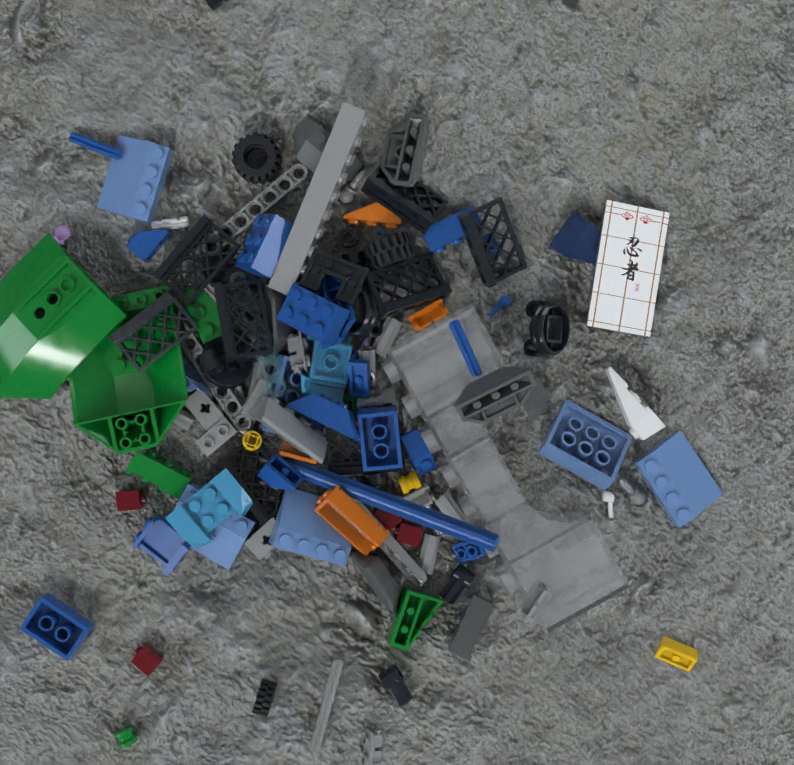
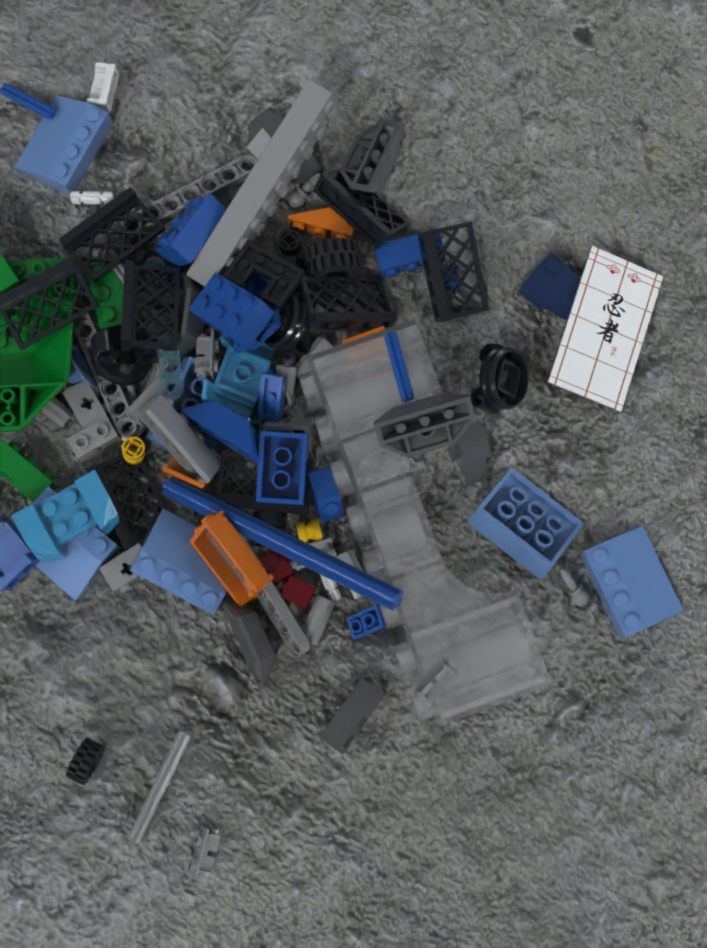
camera: 15 degrees right, 10 degrees down
blue slope [126,229,172,263] -> none
black tyre [232,132,282,185] -> none
blue slope [257,453,305,491] -> none
black piece [378,665,413,706] -> none
green wedge [386,585,444,651] -> none
black piece [440,564,476,604] -> none
blue hand [488,295,511,317] -> none
white hand [602,491,614,518] -> none
white wedge [605,367,665,440] -> none
yellow slope [654,636,698,672] -> none
none -> white hinge [86,62,119,114]

